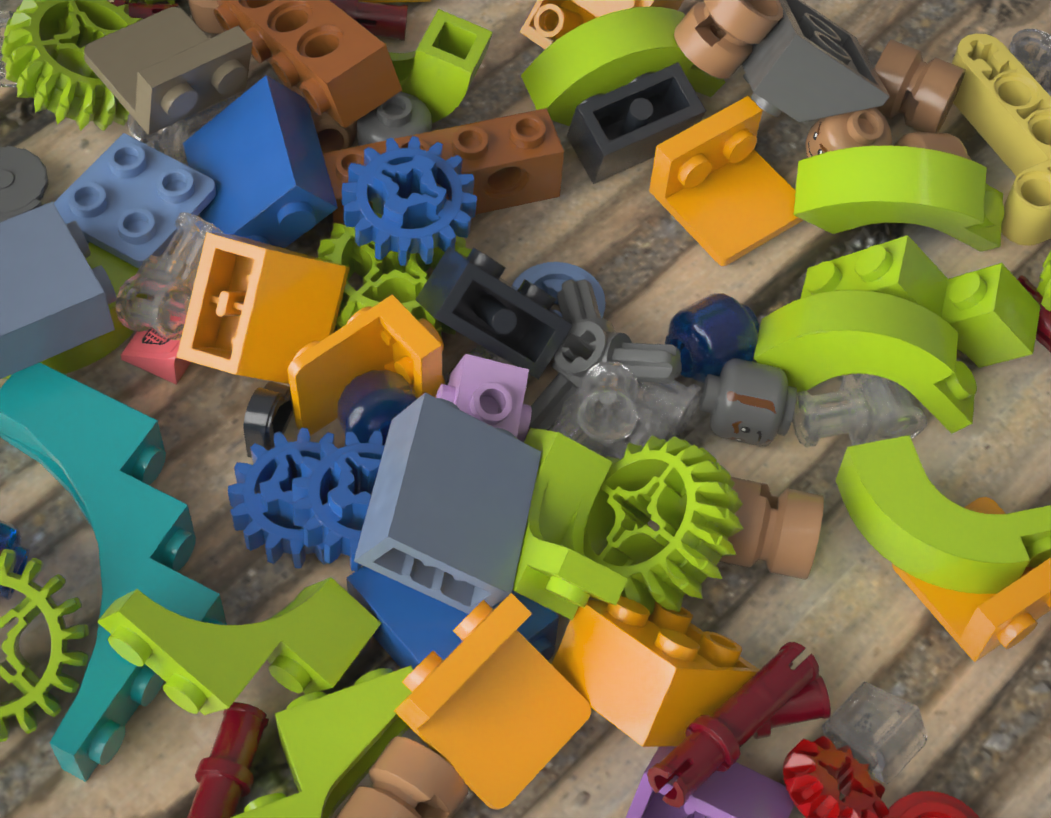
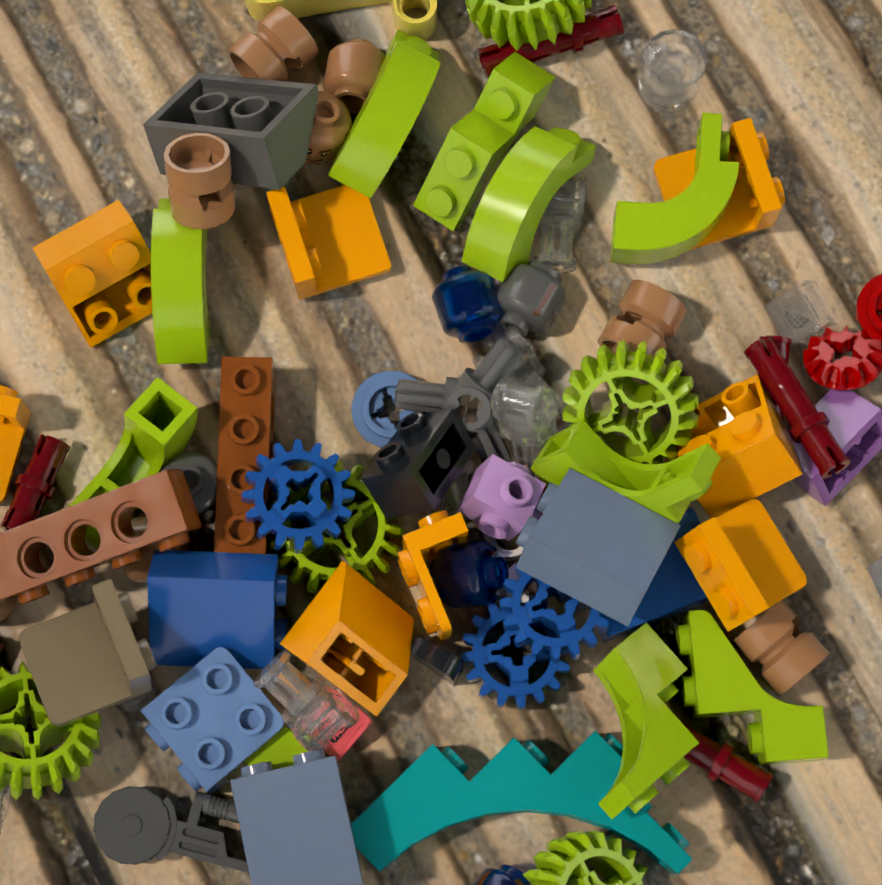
camera: 70 degrees left, 20 degrees up
black brick [567,63,706,184] -> none

